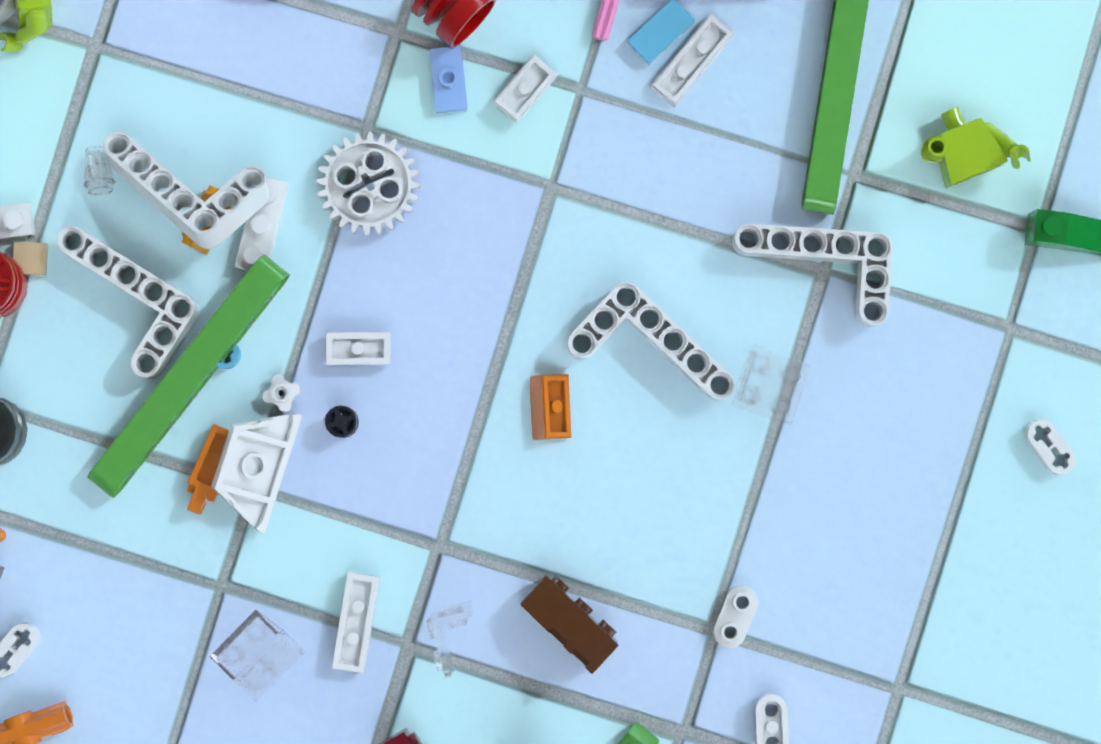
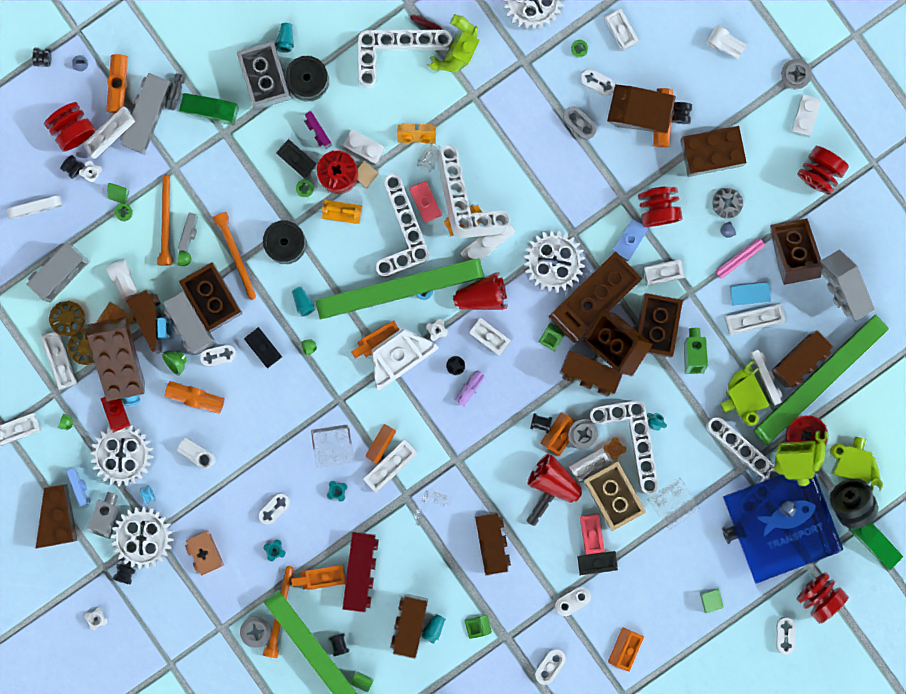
camera: 40 degrees right, 0 degrees up
none -> black plate [244,327,282,369]
none -> teal cone [292,287,315,317]
none -> bright green hinge [301,339,317,356]
none -> light orange hinge [322,200,362,224]
none -> teal plate [327,481,347,502]
none -> orange slope [365,424,396,464]
none -> light orange hinge [397,123,436,144]
none -> coral plate [409,181,442,223]
none -> red cone [453,272,508,310]
none -> lavender axle [454,370,485,407]
none -> red cone [527,453,582,503]
none -> dark grey axle [527,493,554,526]
none -> black bush [530,413,552,434]
none -> bright green slope [538,322,565,352]
none -> reddish brown hinge [548,252,643,344]
none -> reddish brown brick [559,350,623,397]
none -> light grey gear [568,418,598,449]
none -> white plate [569,448,611,483]
none -> pearl dark grey plate [577,551,618,575]
none -> coral plate [580,513,605,555]
none -> reddish brown brick [583,310,653,376]
none -> tan brick [583,461,646,531]
none -> clear orange plate [603,438,626,461]
none -> orange slope [608,627,644,672]
none -> reddish brown brick [637,293,683,358]
none -> teal plate [647,413,667,431]
none -> bright green torso [684,328,708,374]
none -> bright green slope [700,589,723,613]
none -> lime torso [720,361,769,426]
none -> clear blue door [722,474,844,584]
none -> black bush [722,521,746,544]
none -> white plate [749,350,783,406]
none -> reddish brown brick [771,330,833,388]
none -> lime torso [774,431,829,486]
none -> sand blue hinge [779,501,796,518]
none -> red wheel [785,416,828,445]
none -> red wheel [796,572,849,624]
none -> pearl dark grey wheel [829,478,879,529]

